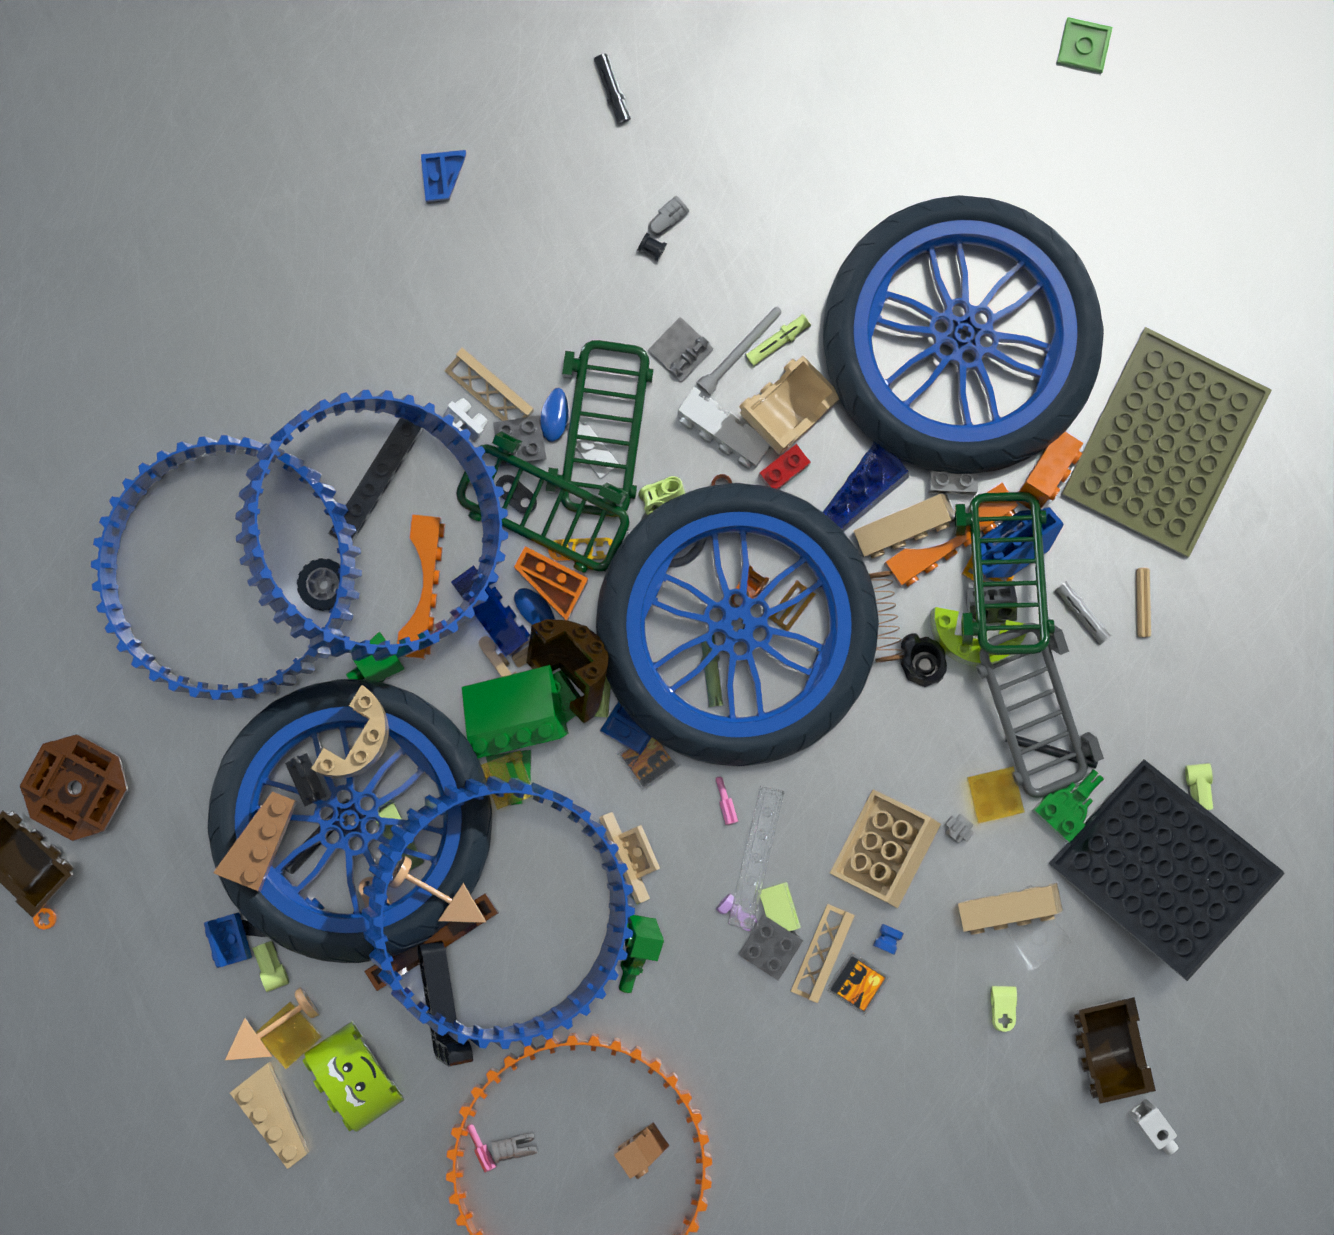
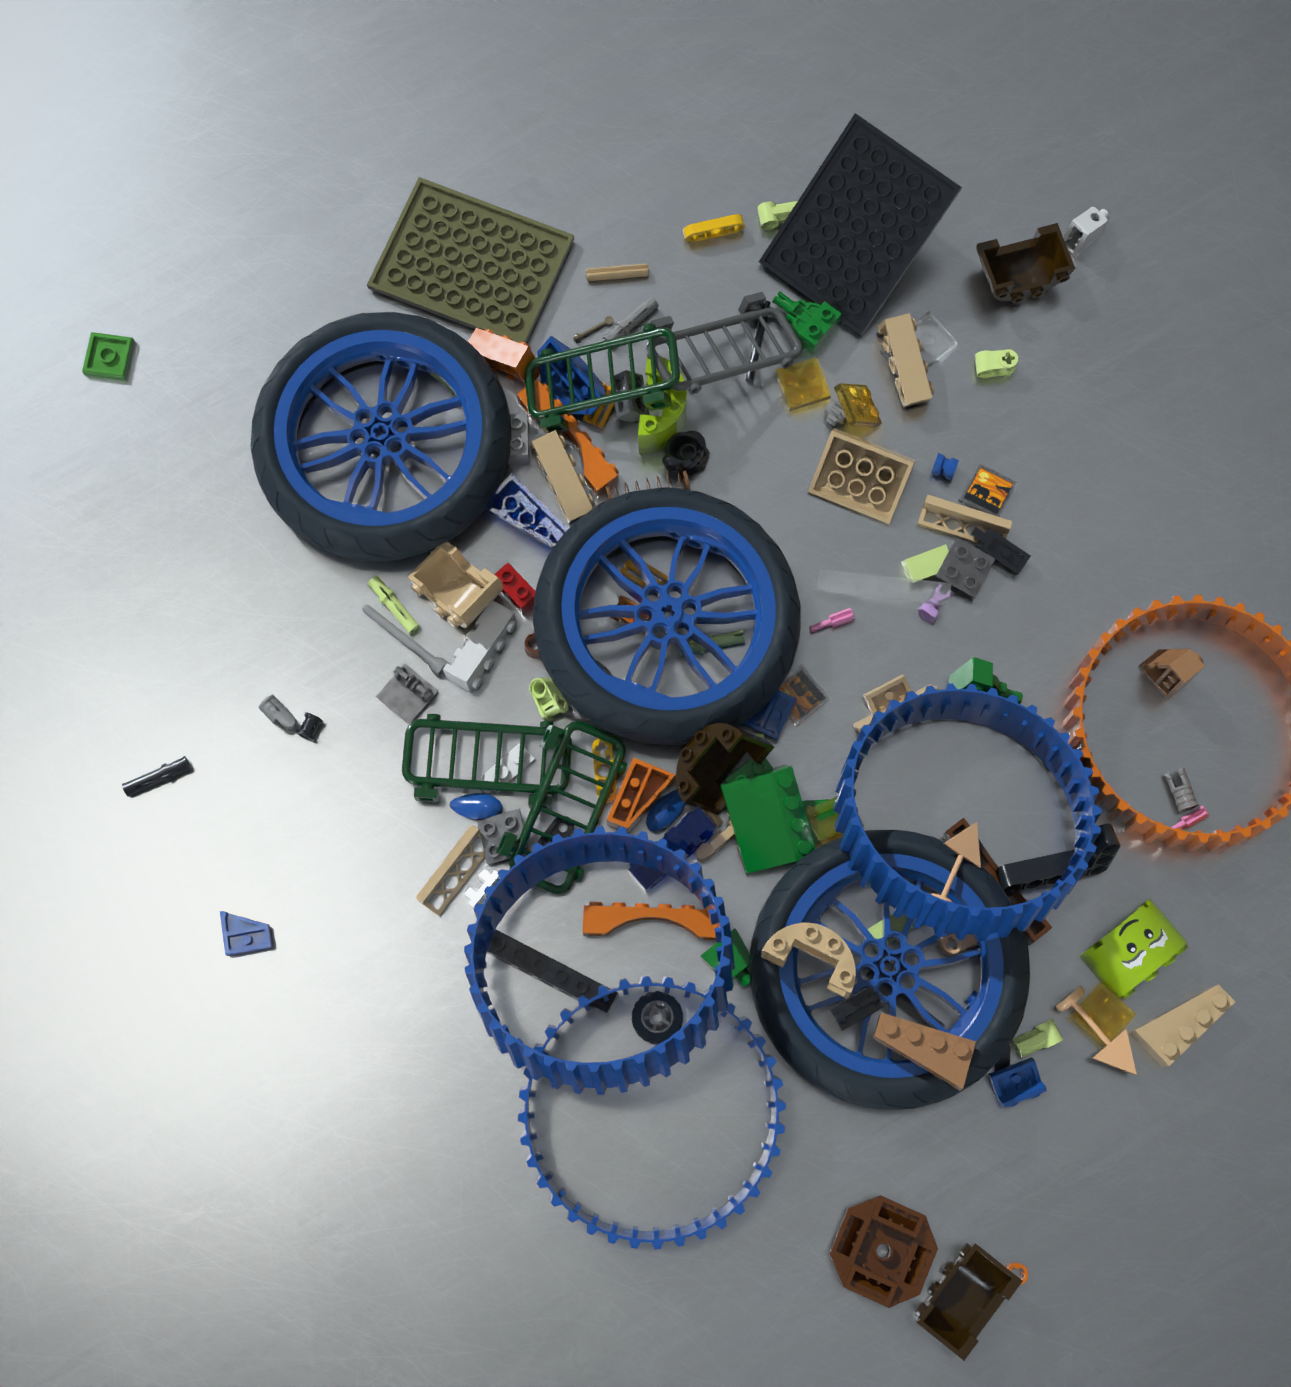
camera: 85 degrees left, 10 degrees down
none -> dark tan hinge [573,316,613,342]
none -> yellow beam [683,214,745,242]
none -> clear yellow plate [834,383,882,428]
none -> black hinge [971,527,1031,574]

